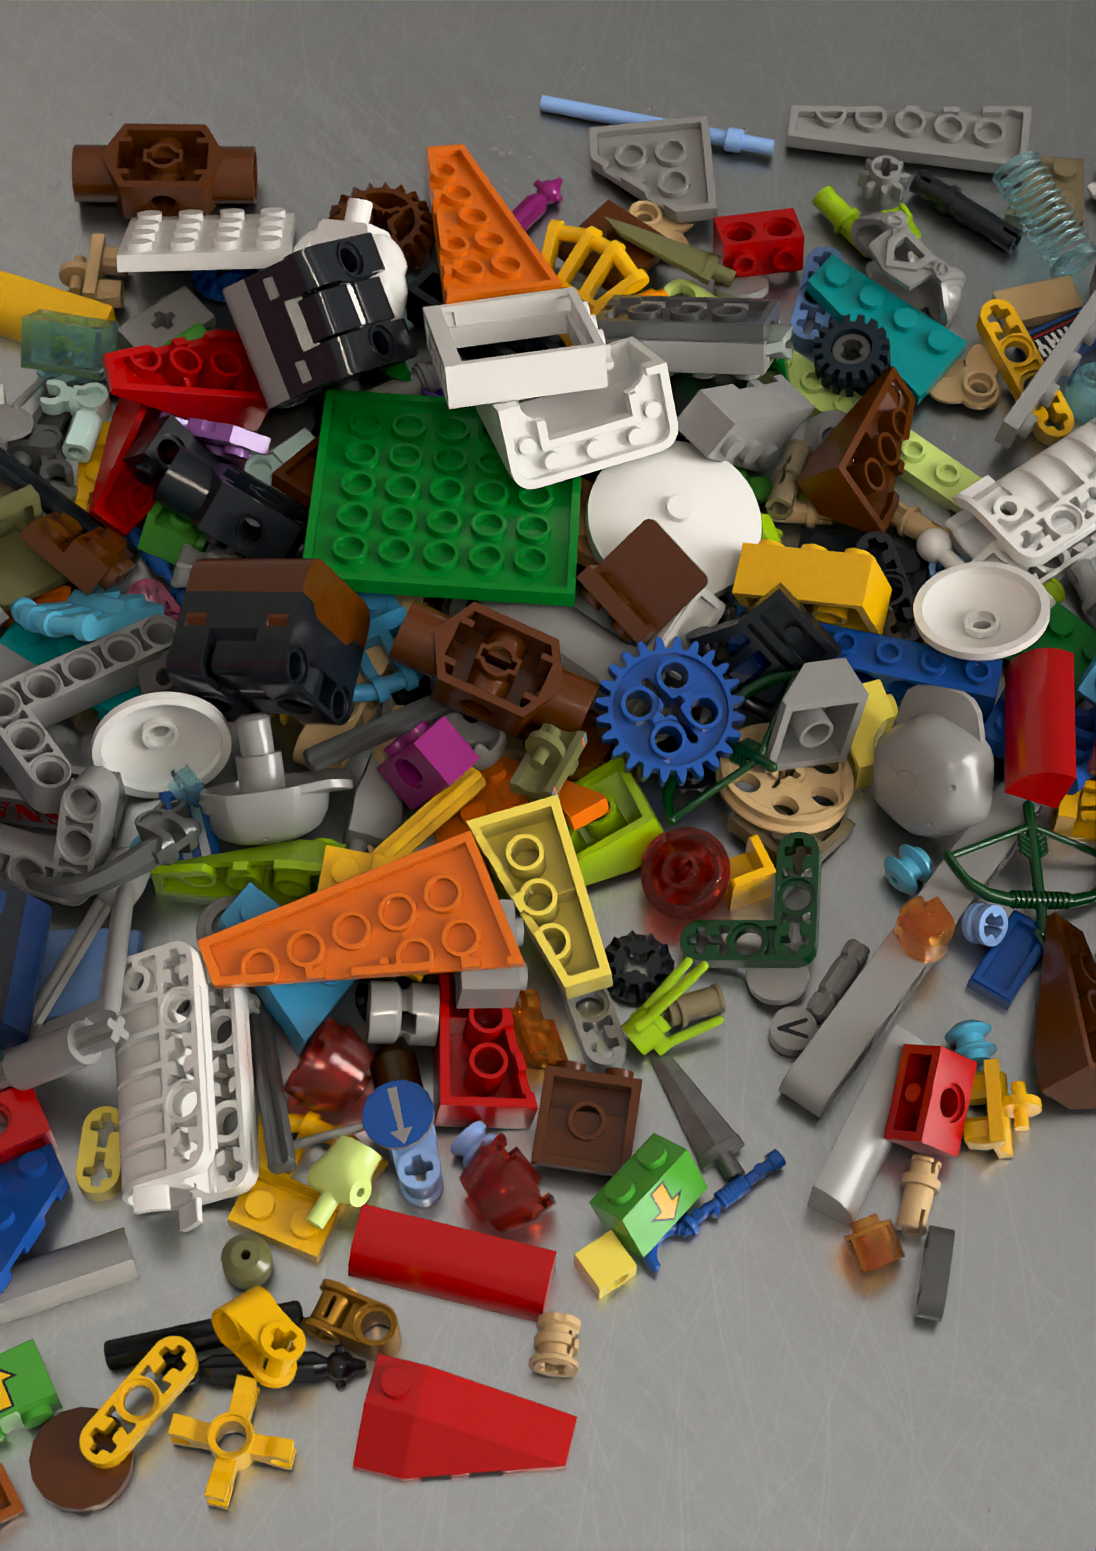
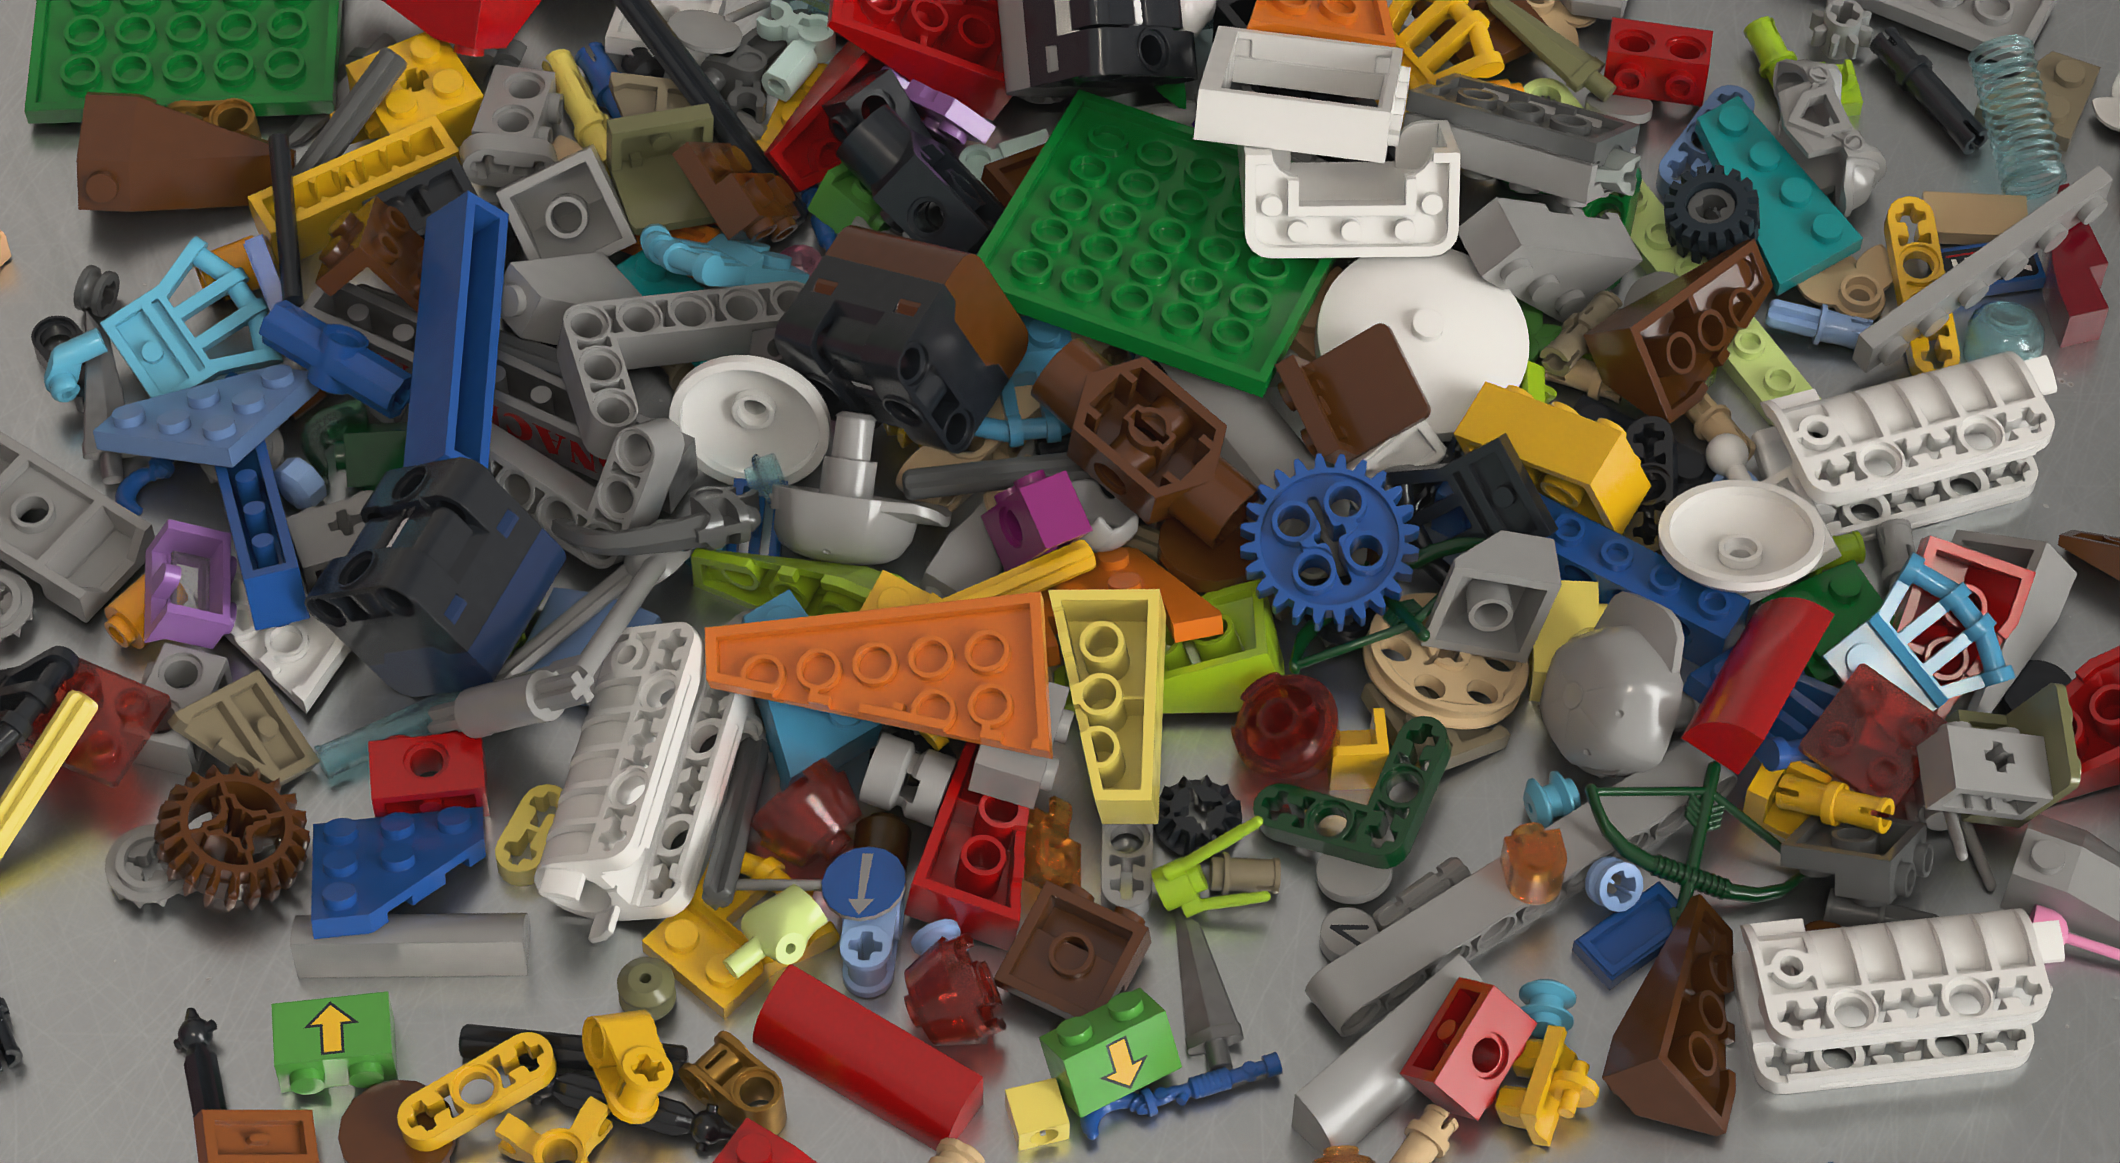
camera: 20 degrees right, 5 degrees down
olive hips [509,723,588,803] -> none
none -> light blue axle [1765,299,1873,350]

